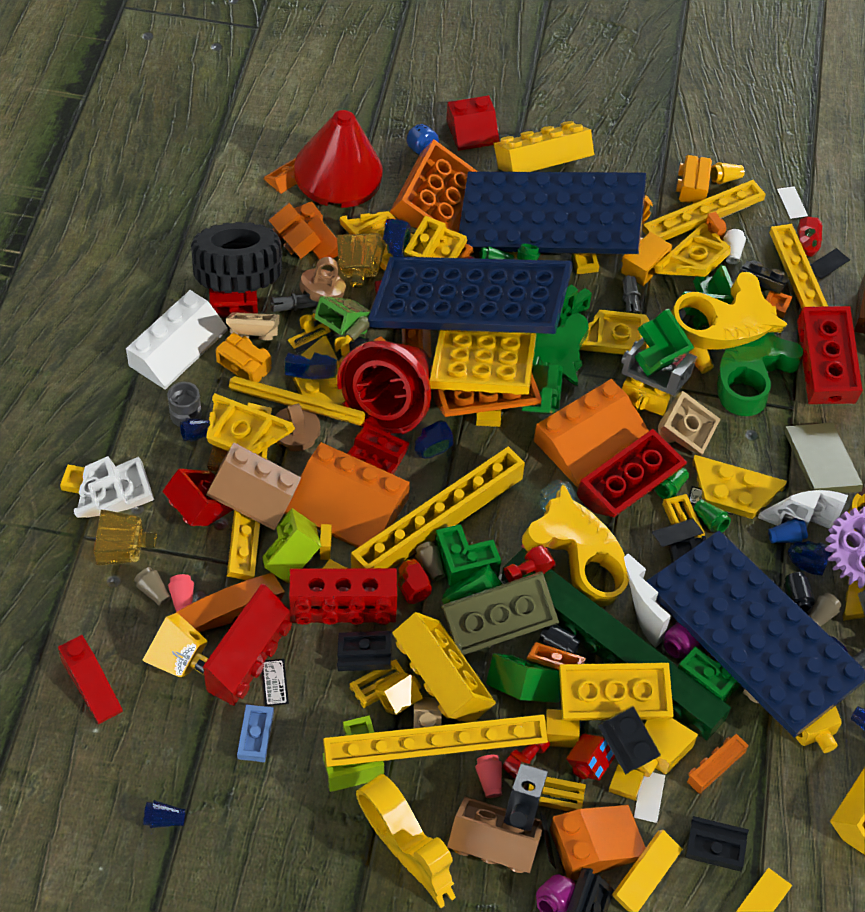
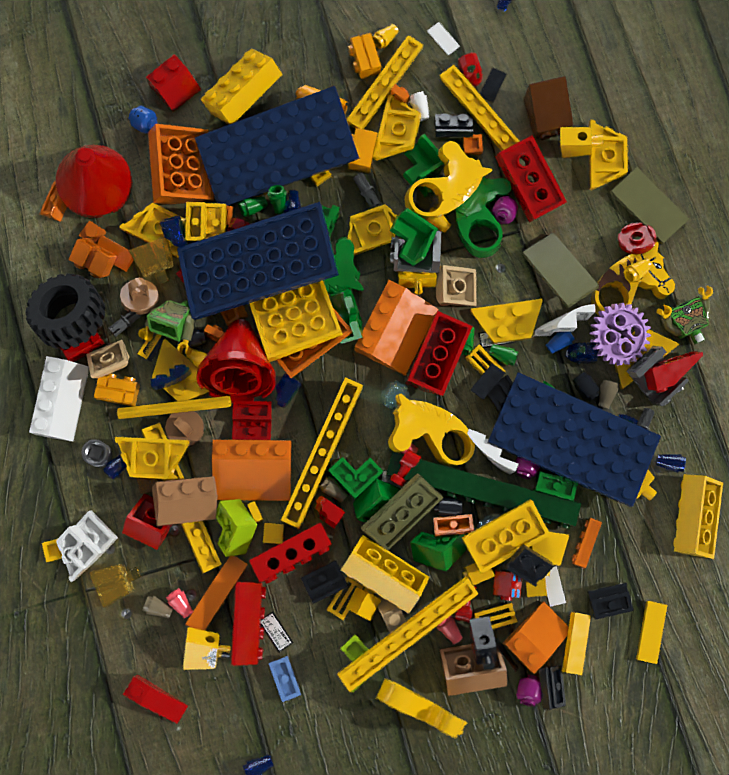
camera: 30 degrees left, 25 degrees up
none -> magenta head [492,196,518,224]

